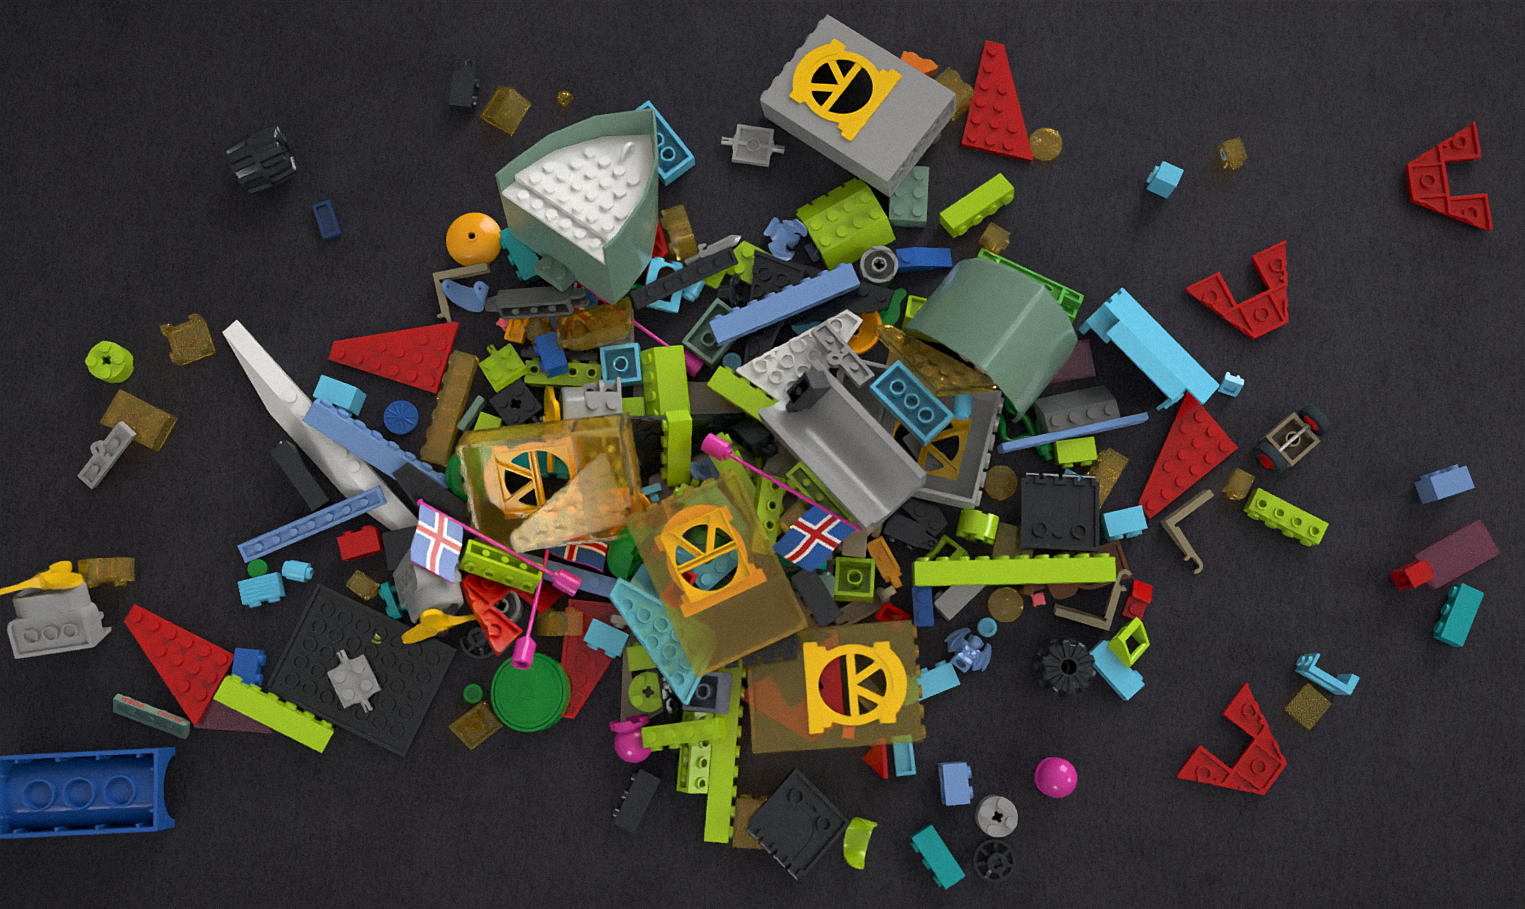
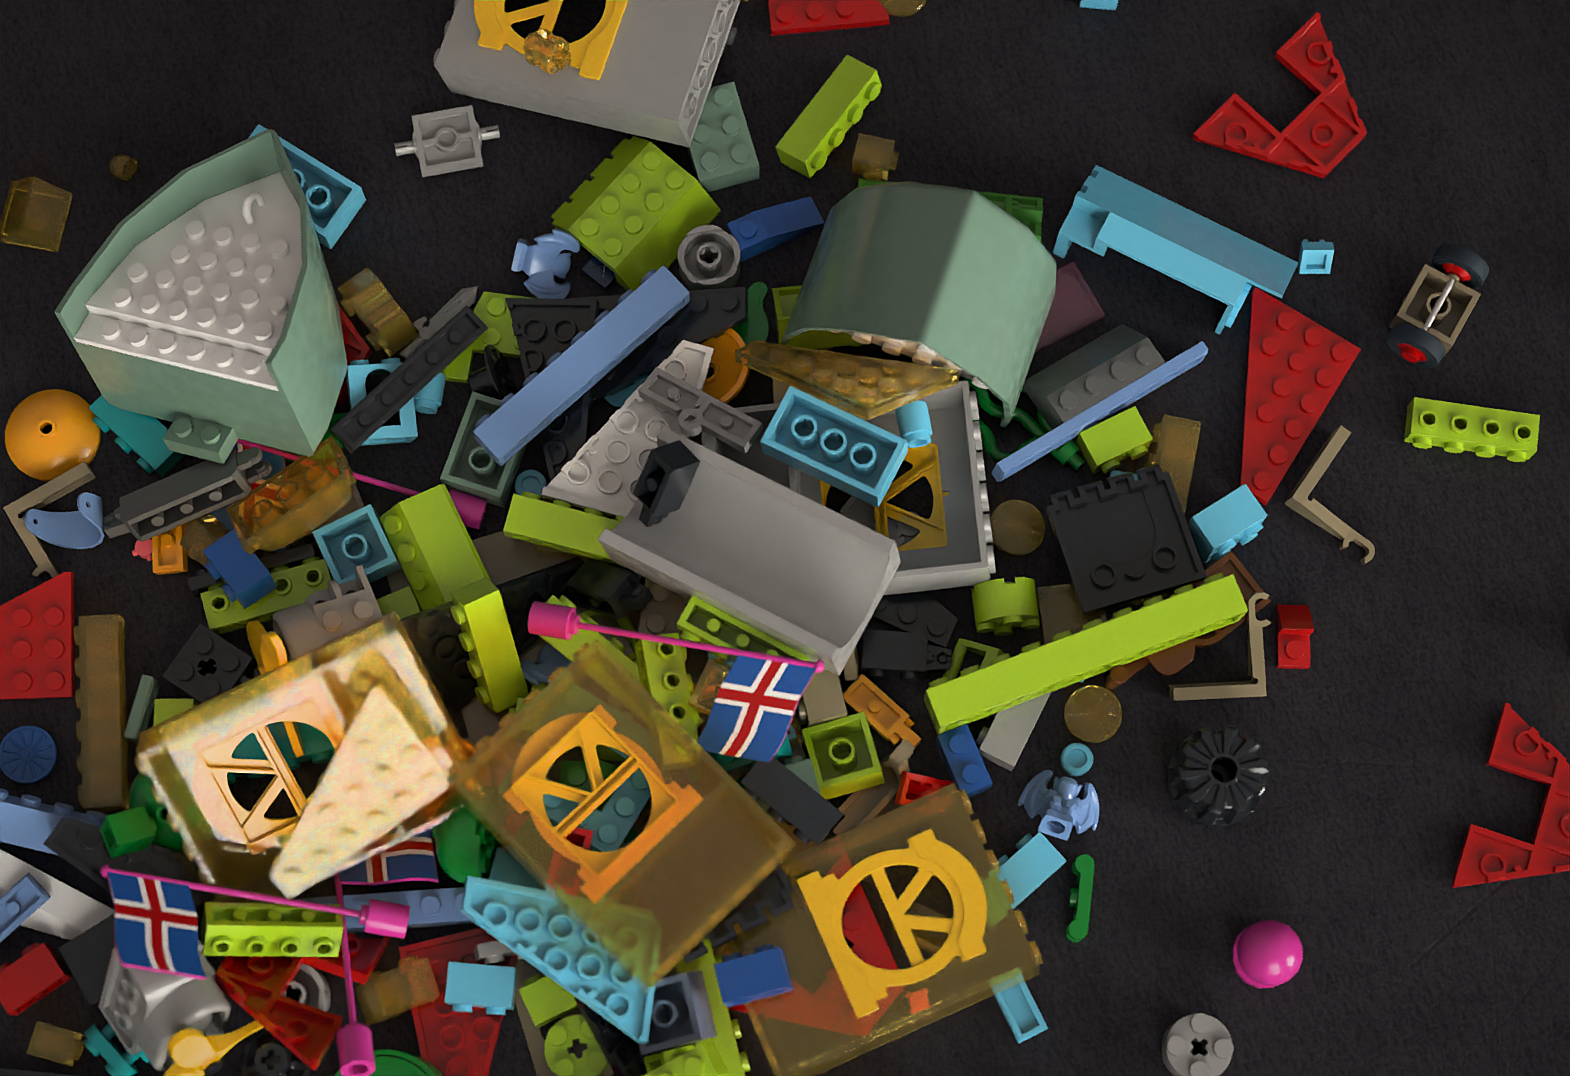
camera: 20 degrees left, 5 degrees down
lime plate [478,343,529,392] -> none
medium azure tile [641,482,663,505] -> none
red slope [862,738,888,779] -> none
medium blue brick [938,761,973,806] -> none
coral piece [1030,591,1046,607] -> none
medium azure brick [1088,640,1145,700] -> none
lime tile [1107,617,1150,668] -> none
clear yellow brick [1222,468,1255,500] -> none
none -> green brick [99,806,157,859]
none -> clear yellow piece [523,28,571,74]
none -> blue brick [714,944,794,1007]
none -> green plate [1065,854,1094,943]

